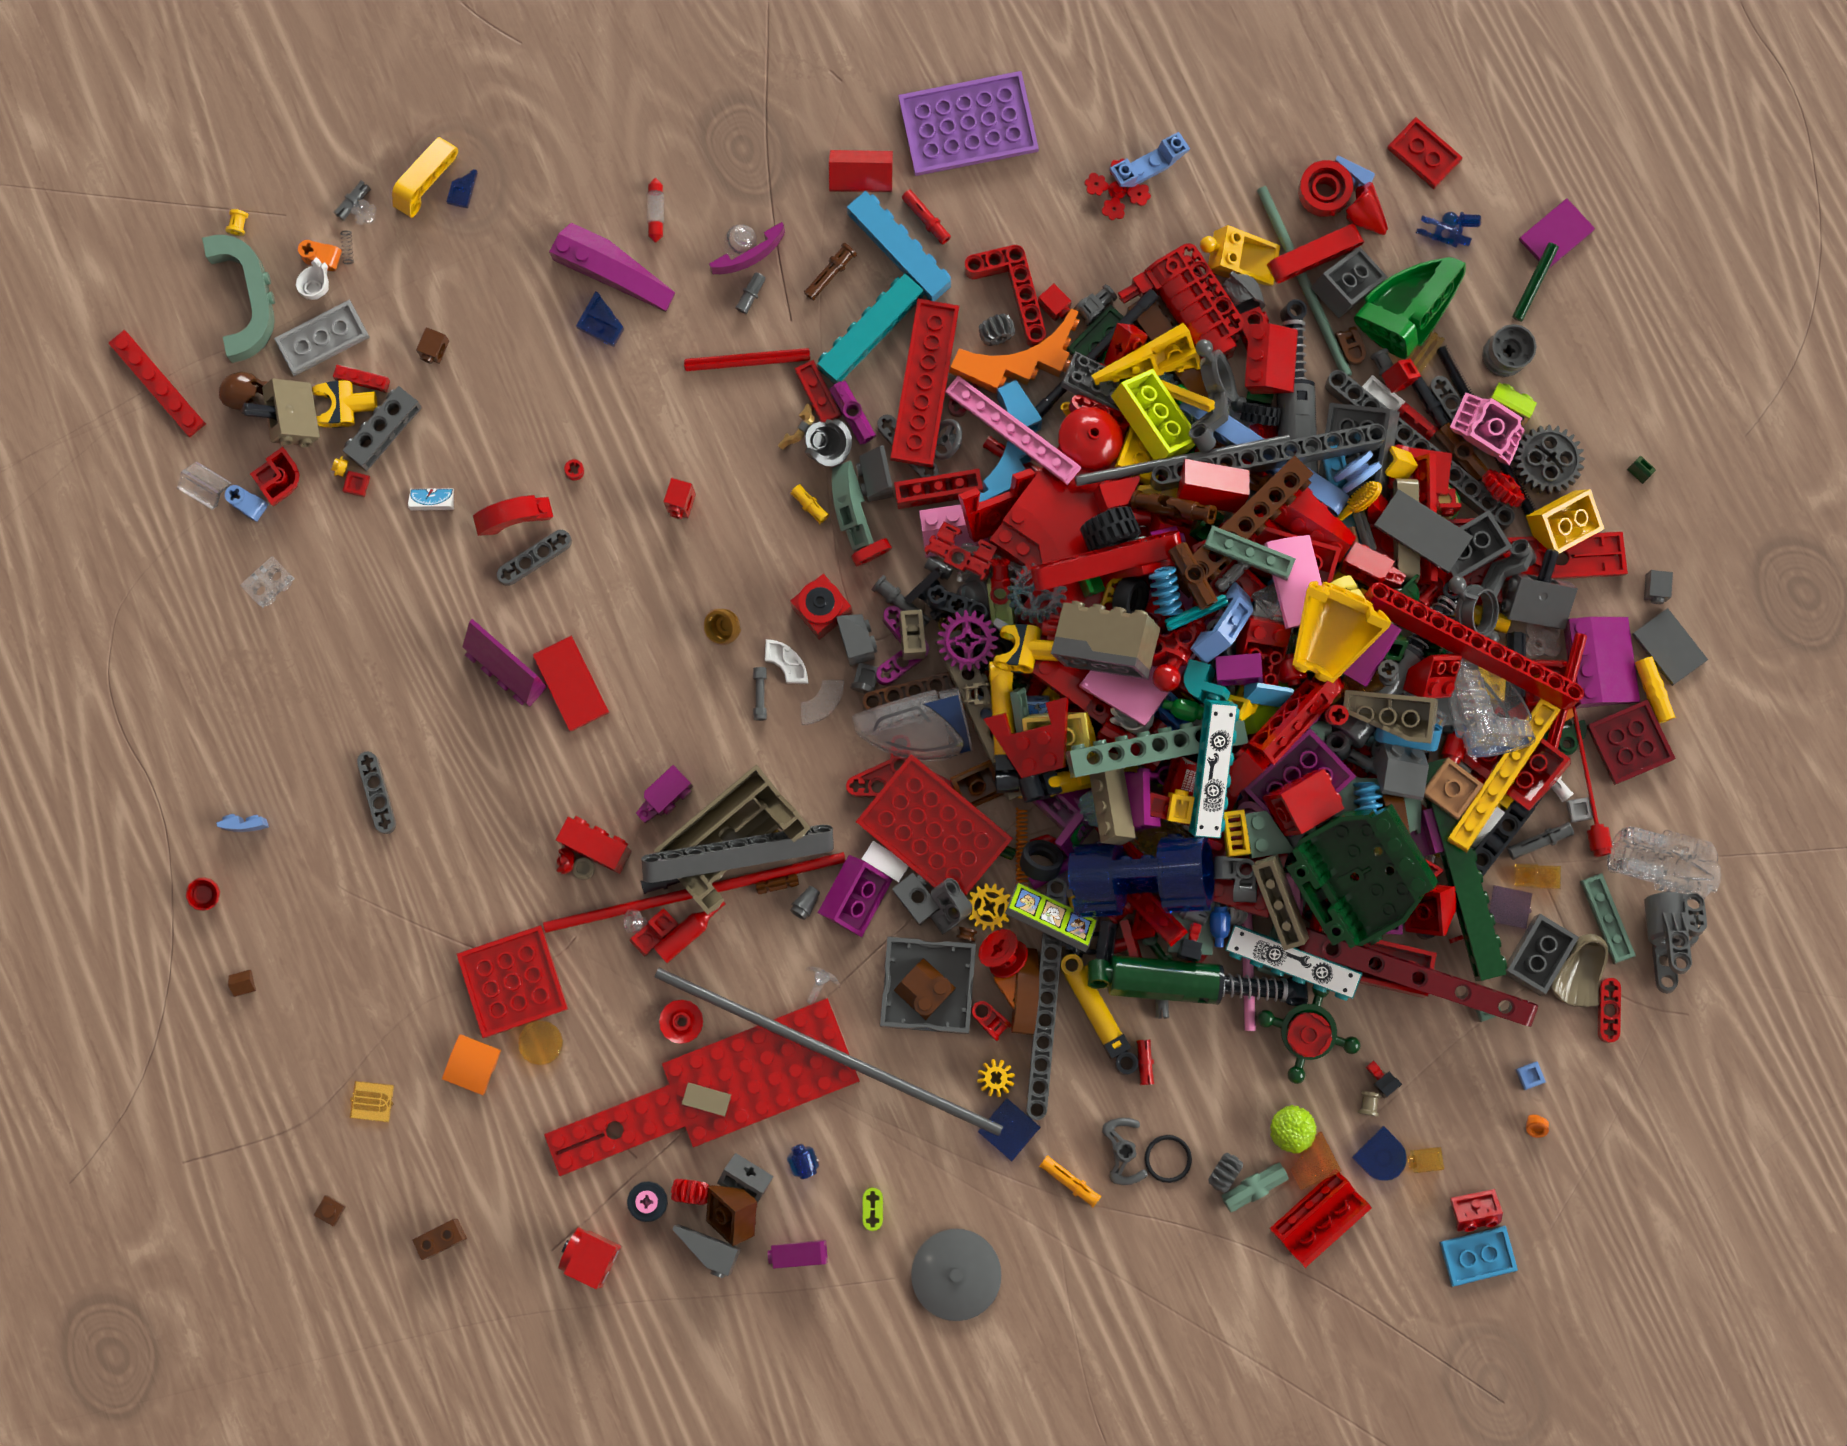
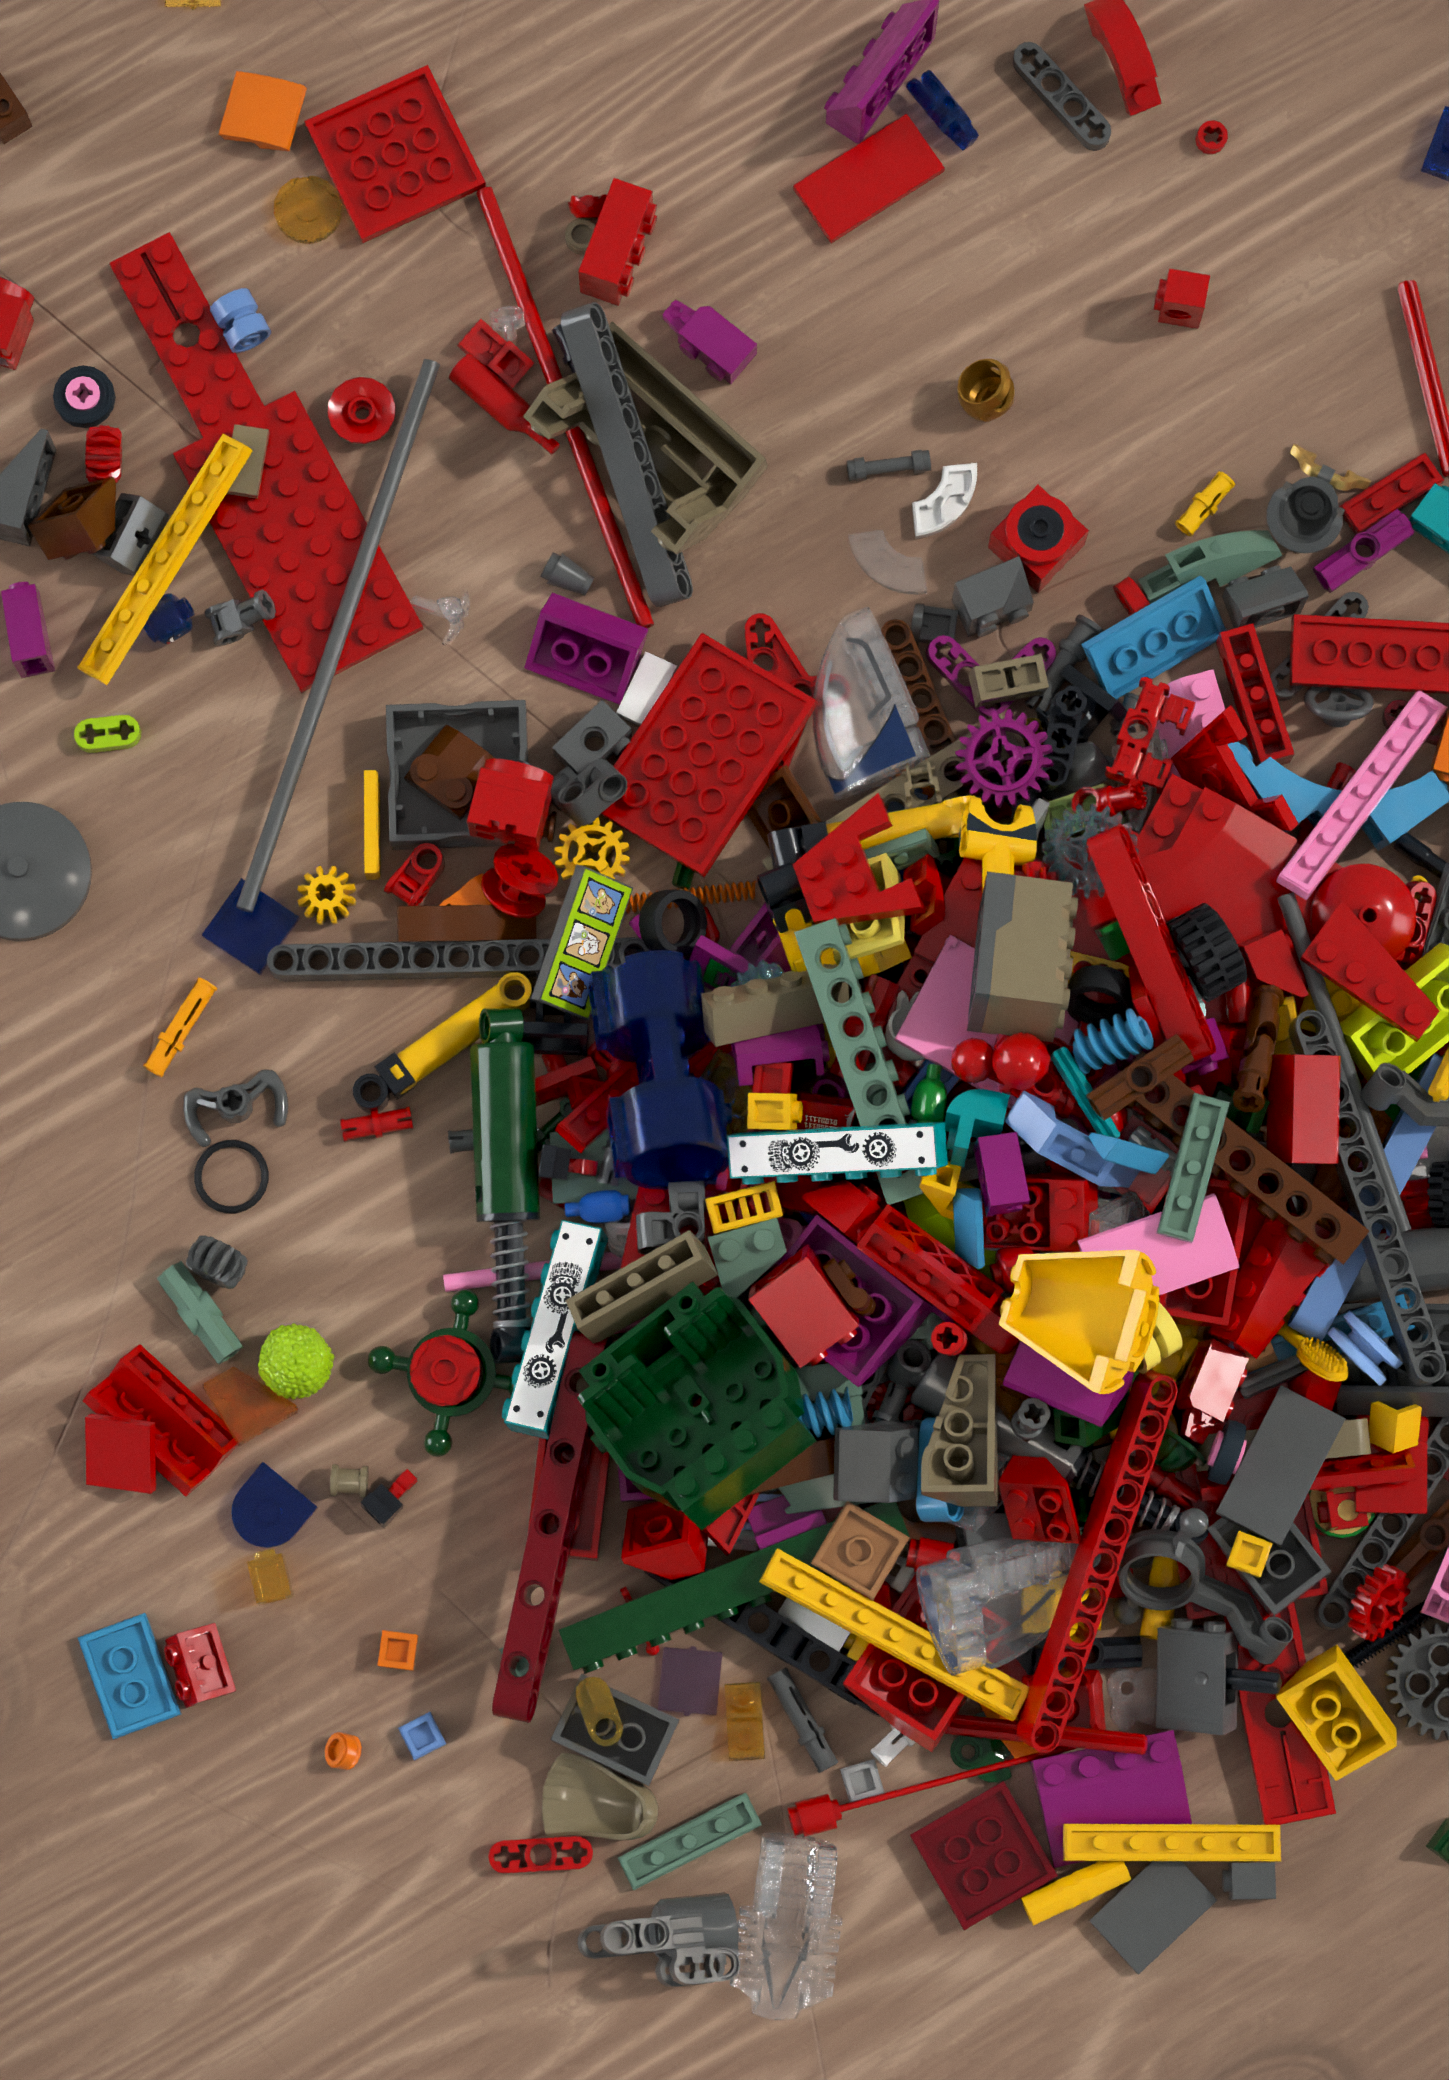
camera: 80 degrees right, 0 degrees up
reddish brown axle [756,874,799,894] -> none
none -> yellow tile [77,434,253,685]
none -> red tile [85,1414,156,1494]
none -> dark grey connector [204,590,276,646]
none -> medium blue wheel [210,288,271,353]
none -> yellow tile [364,770,381,880]
none -> orange plate [377,1630,419,1671]
none -> red piece [467,758,554,852]
none -> clear yellow piece [576,1677,623,1747]
none -> reddish brown plate [822,1257,876,1317]
none -> red slope [903,853,945,936]
none -> clear blue hinge [906,70,979,151]
none -> red hair [992,1032,1051,1090]
none -> yellow tile [1063,1824,1281,1862]
none -> dark azure tile [1081,576,1226,699]
none -> dark azure slope [1088,1132,1169,1174]
none -> black wheel [1207,1420,1247,1485]
none -> yellow tile [1226,1531,1273,1578]
none -> red wing [1300,901,1439,1042]

